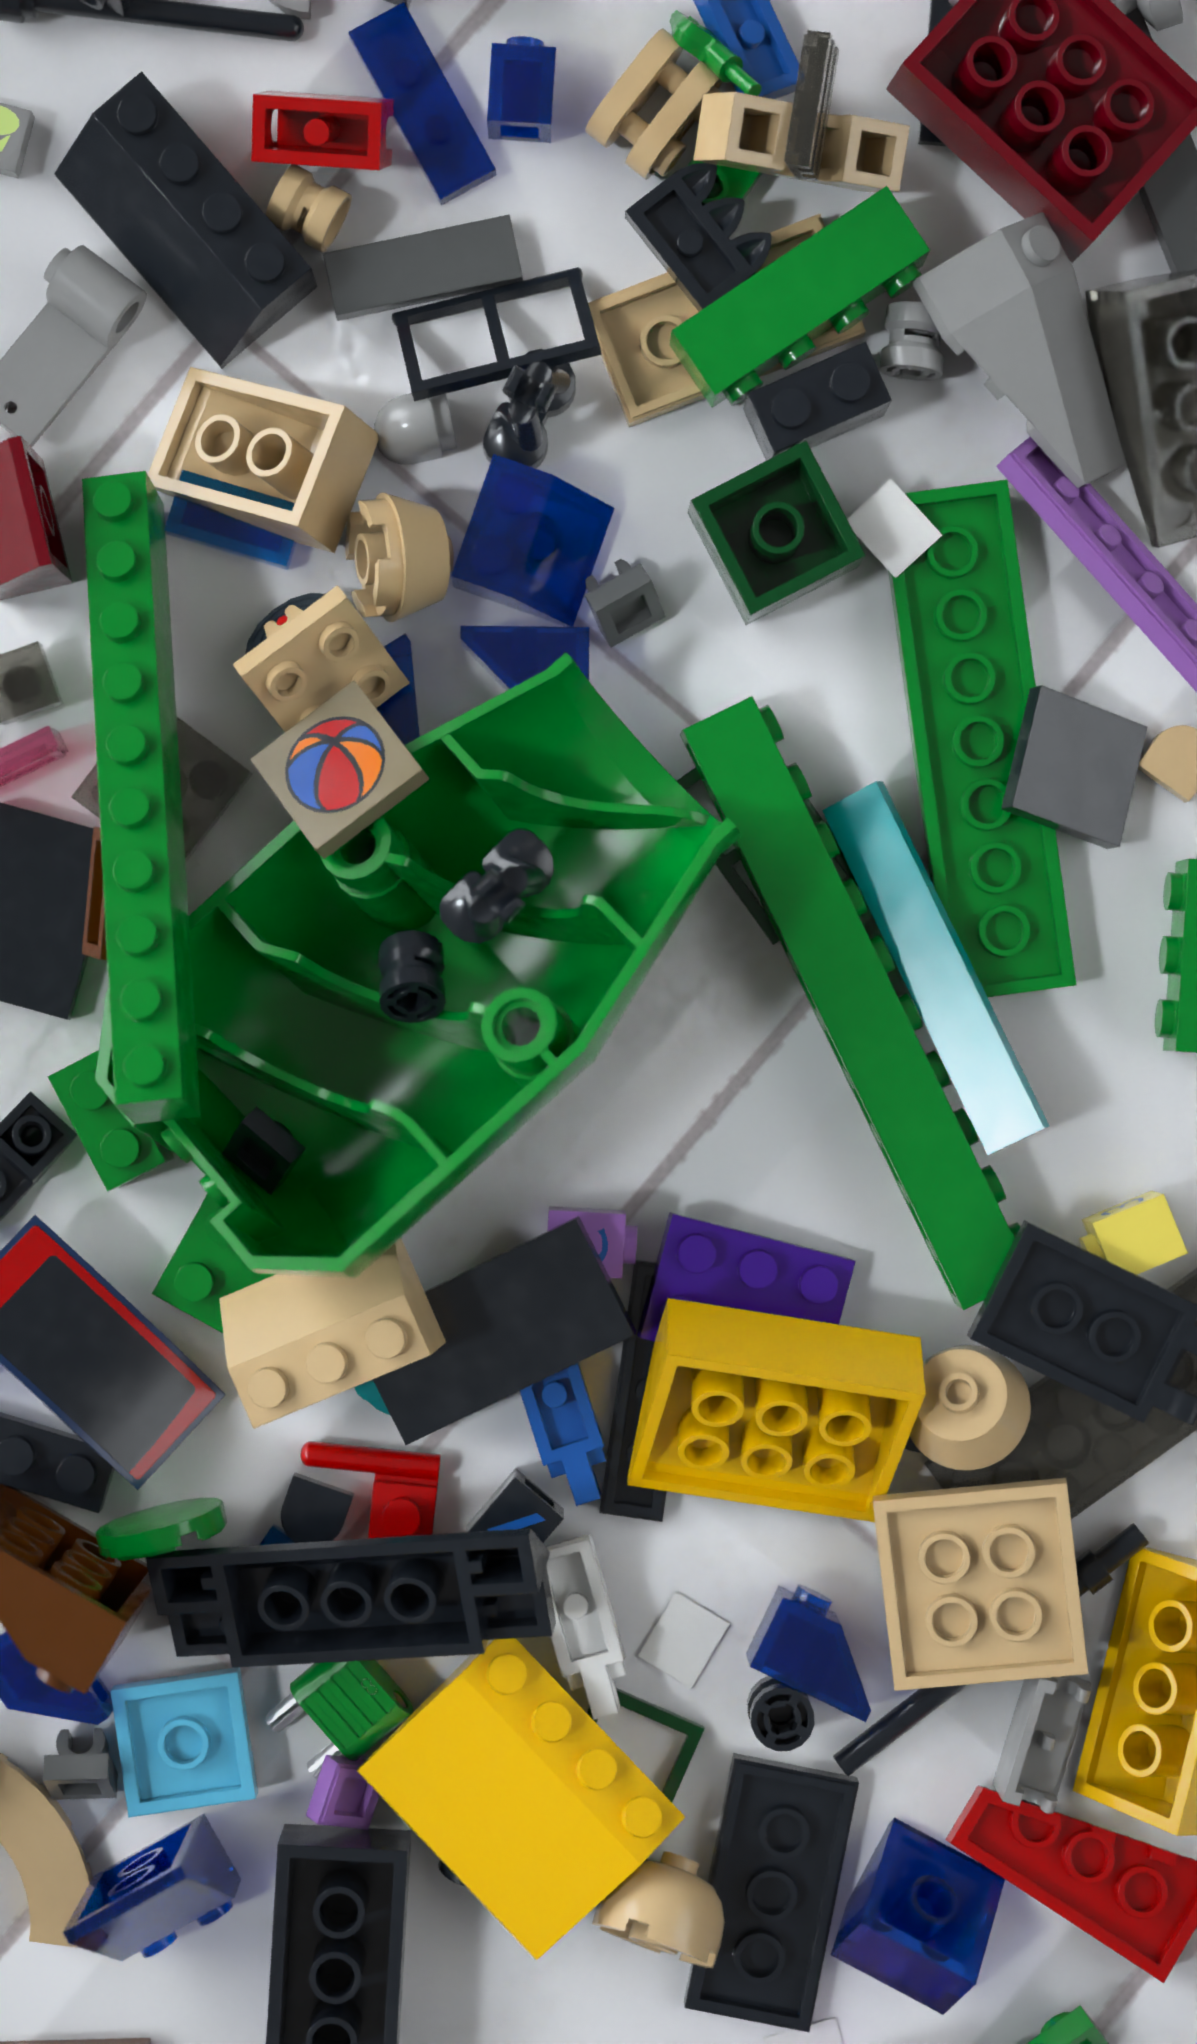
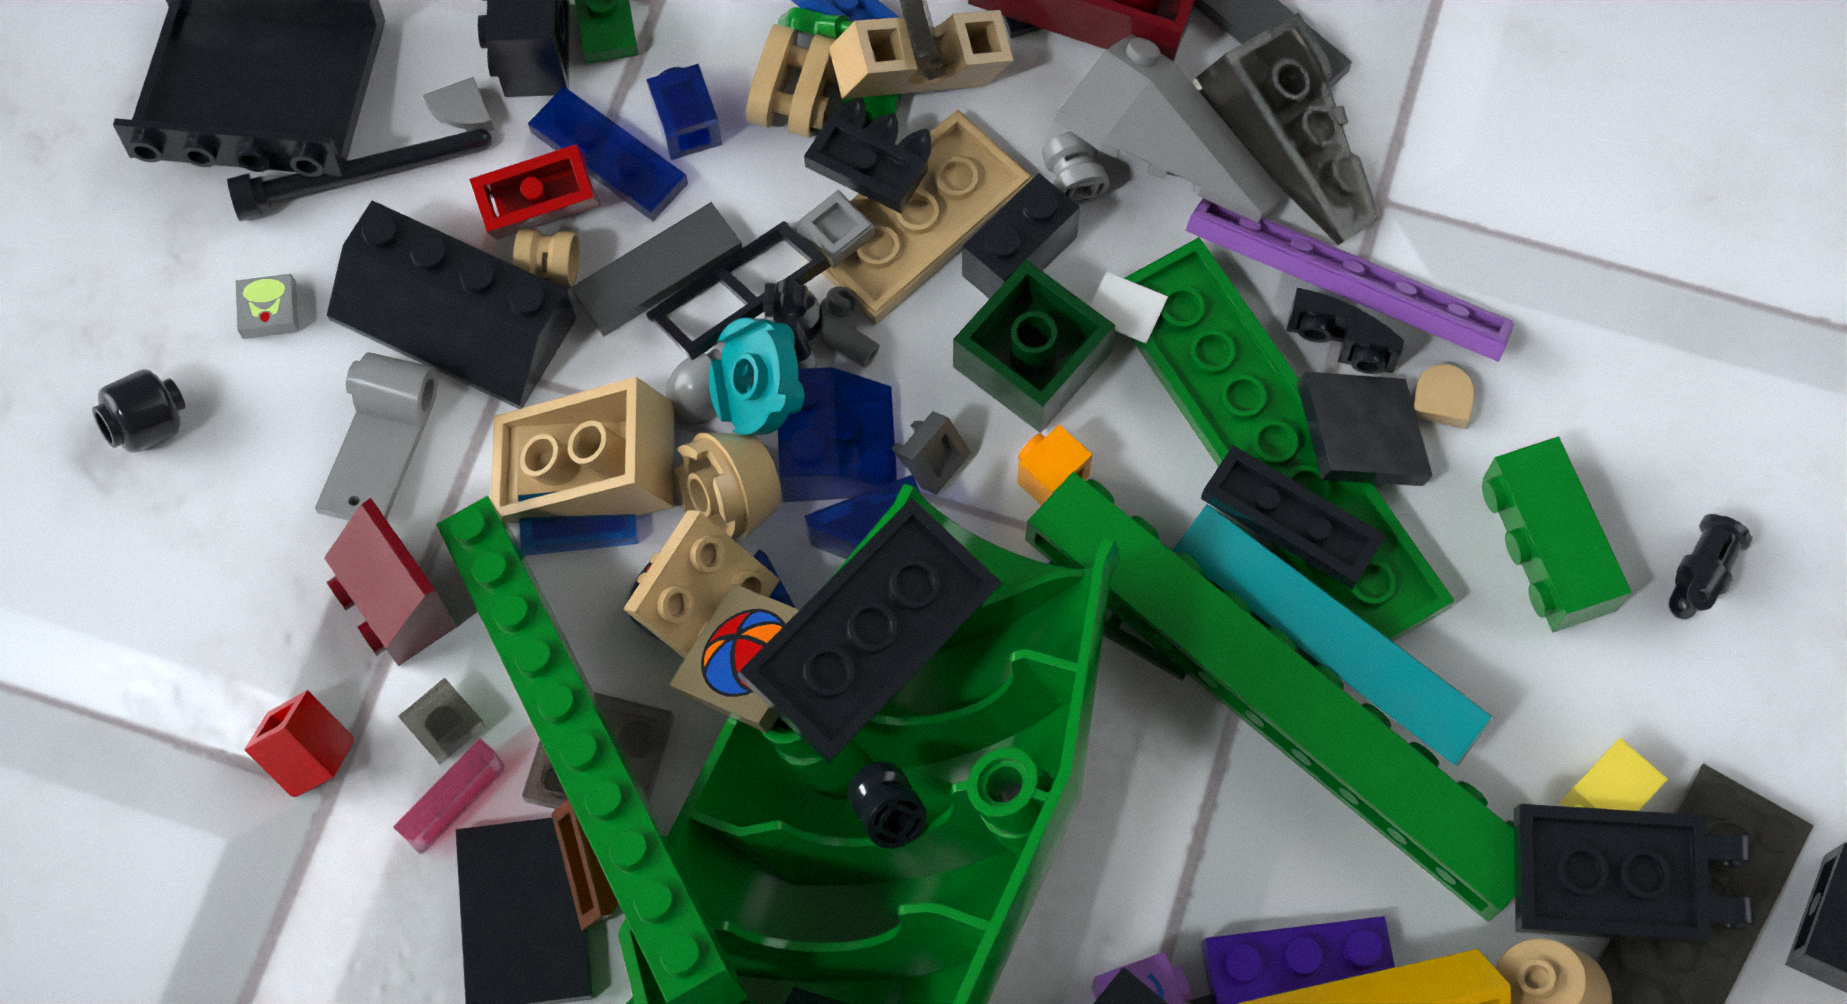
camera: 20 degrees left, 20 degrees down
black piece [439,828,554,944] -> none
green brick [669,186,930,408] -> none
none -> teal plate [709,318,804,435]
none -> black plate [737,498,1002,764]
none -> light grey tile [796,189,875,268]
none -> dark grey arm [820,286,880,368]
none -> light orange plate [1017,424,1093,506]
none -> black plate [1201,445,1386,590]
none -> black slope [1286,287,1404,374]

